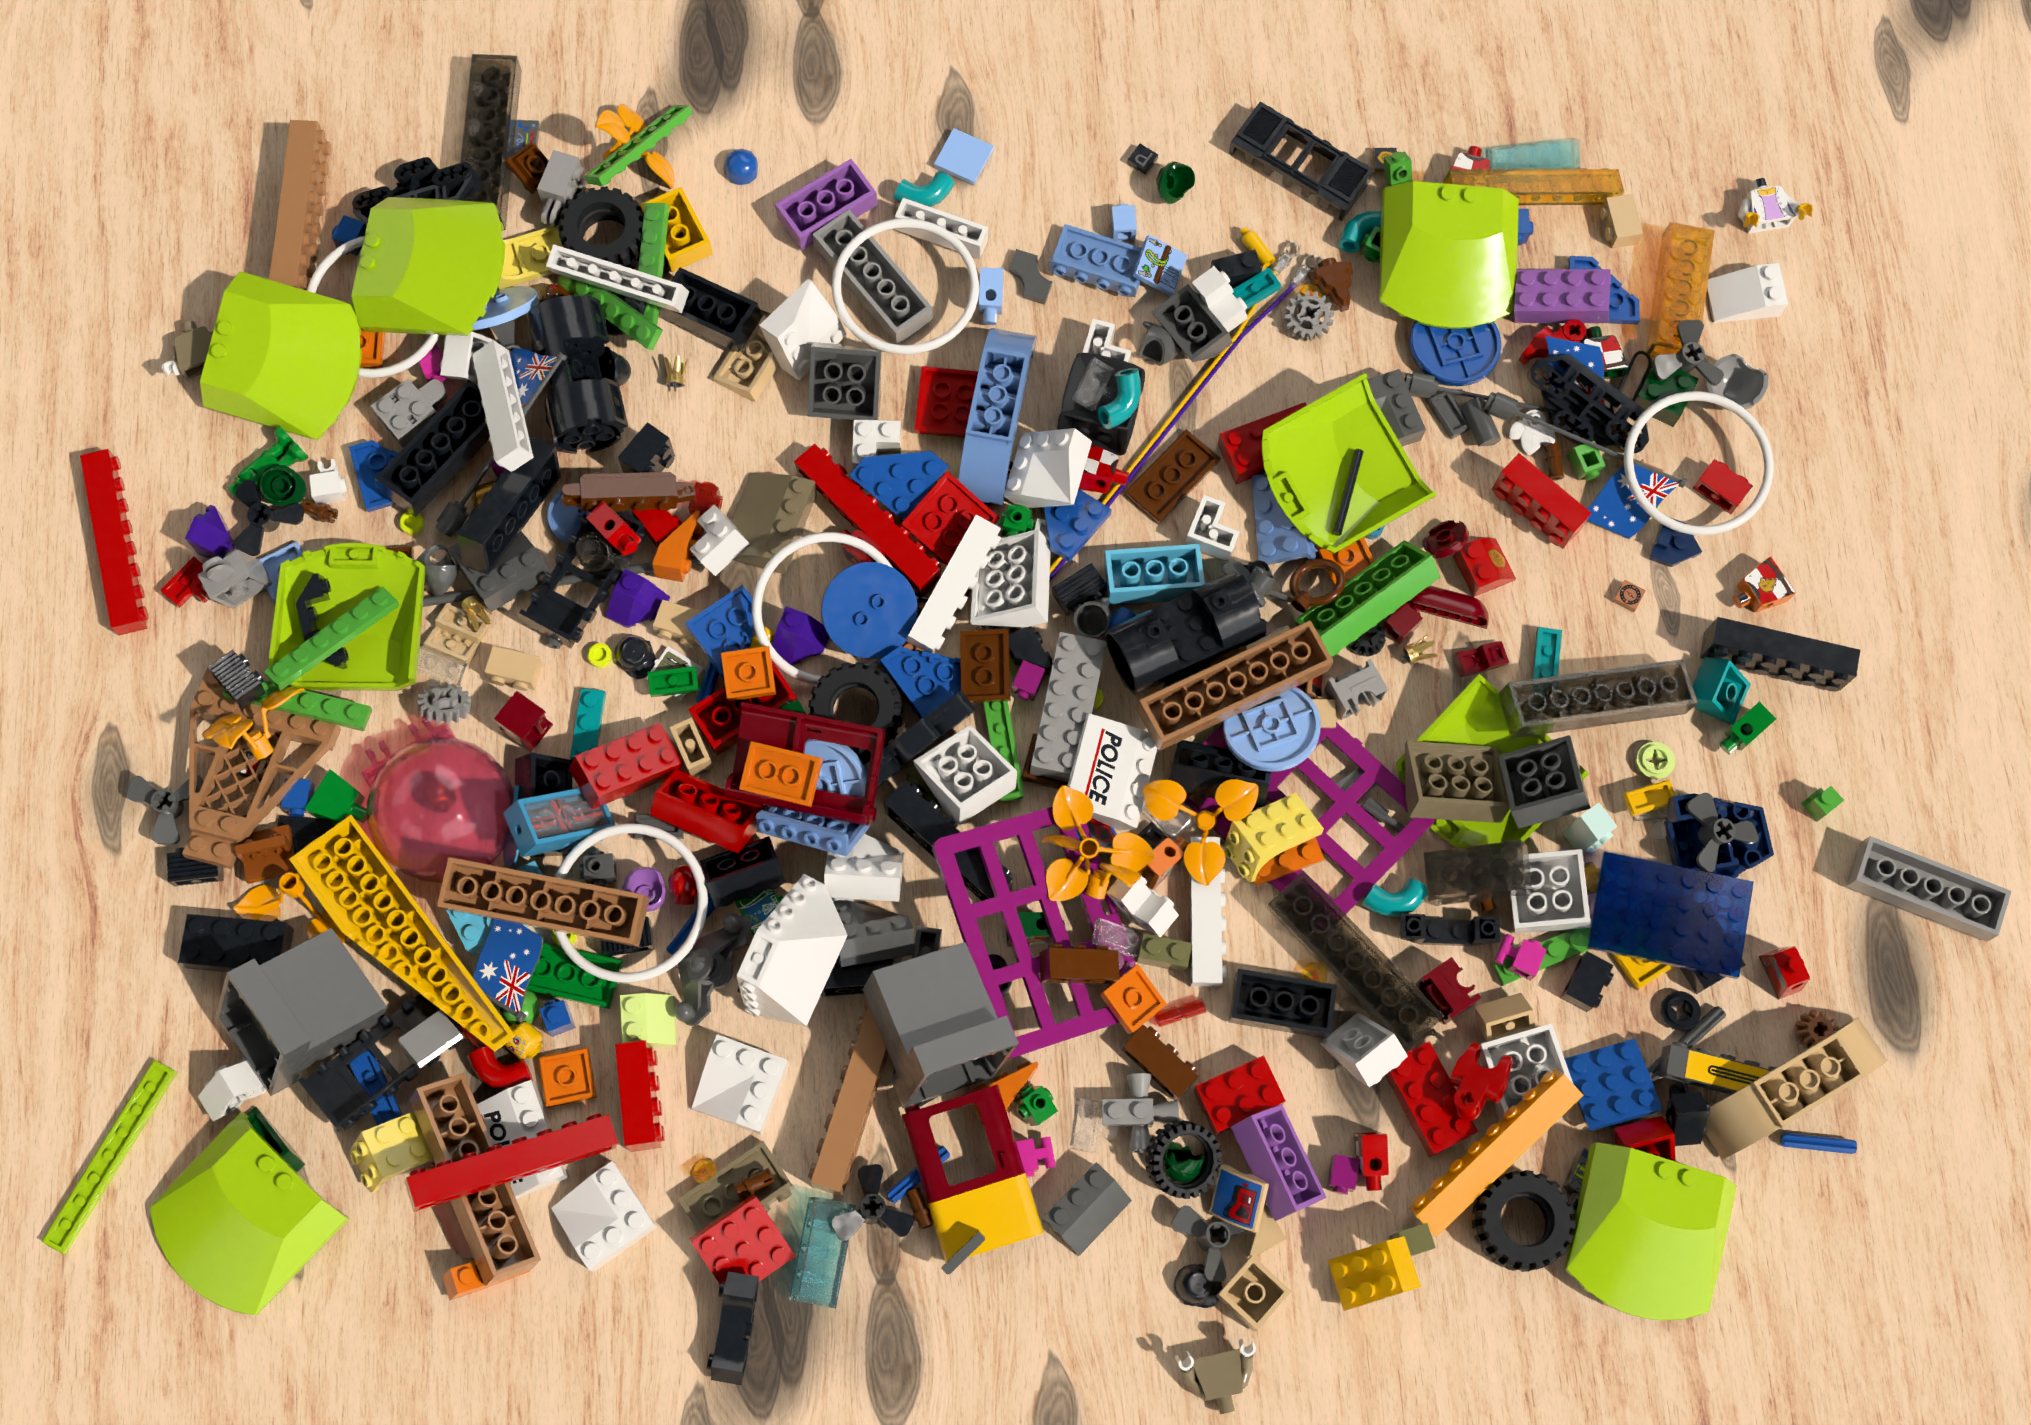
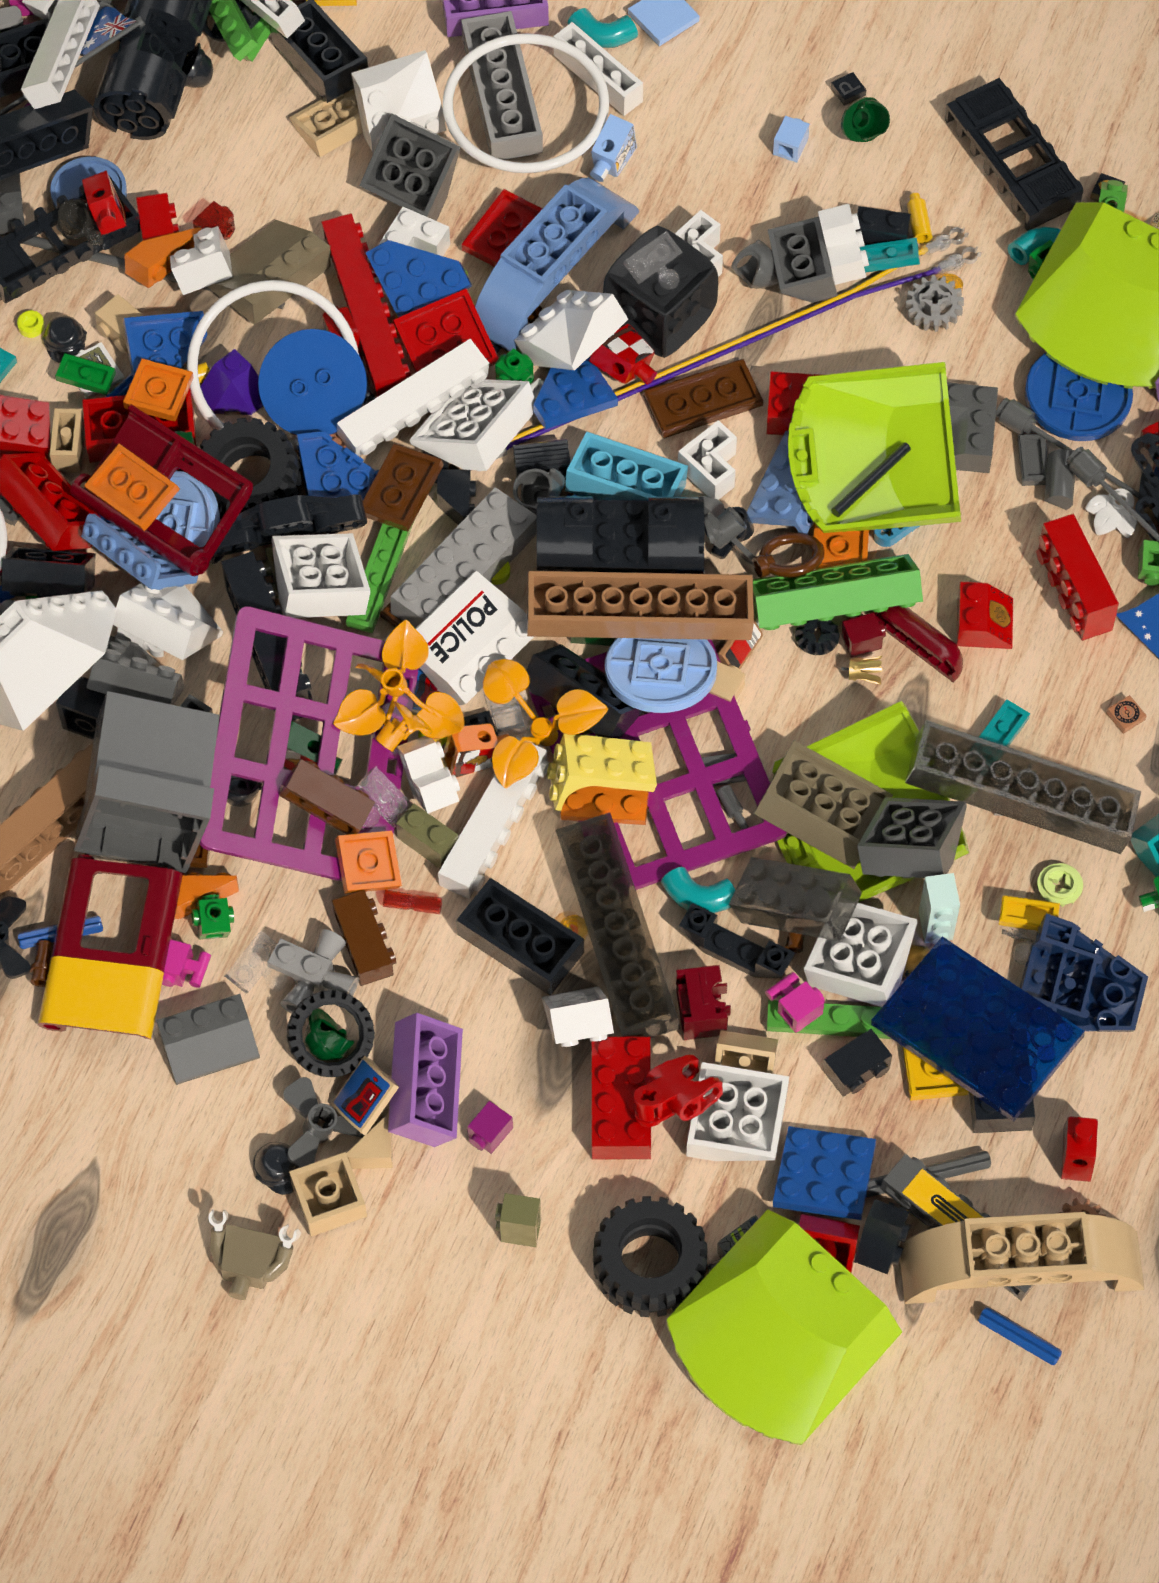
camera: 30 degrees right, 10 degrees down
reddish brown hinge [561,472,695,512] -> none
dark purple slope [605,569,671,628] -> none
black brick [618,422,675,473] -> none
pearl gold piece [665,355,689,392] -> none
dark grey tile [941,1230,985,1275] -> none
dark grey tile [1009,249,1052,305] -> none
magenta brick [1012,660,1045,701] -> none
medium blue bracket [1049,224,1142,297] -> none
teal cylinder [1098,368,1141,429] -> none
light blue tile [1132,234,1188,296] -> none
red brick [1193,1055,1286,1136] -> none
reddish brown rock [1308,258,1353,312] -> none
light grey piece [1324,659,1388,720] -> none
yellow brick [1327,1236,1421,1311] -> none
red torso [1354,1132,1389,1191] -> none
light orange brick [1409,1068,1583,1237] -> none
dark red tile [1423,520,1469,558] -> none
dark red slope [1453,641,1510,677] -> none
reddish brown pin [1544,443,1564,481] -> none
black gear [1660,991,1701,1031] -> none
dark grey piece [1686,793,1759,873] -> none

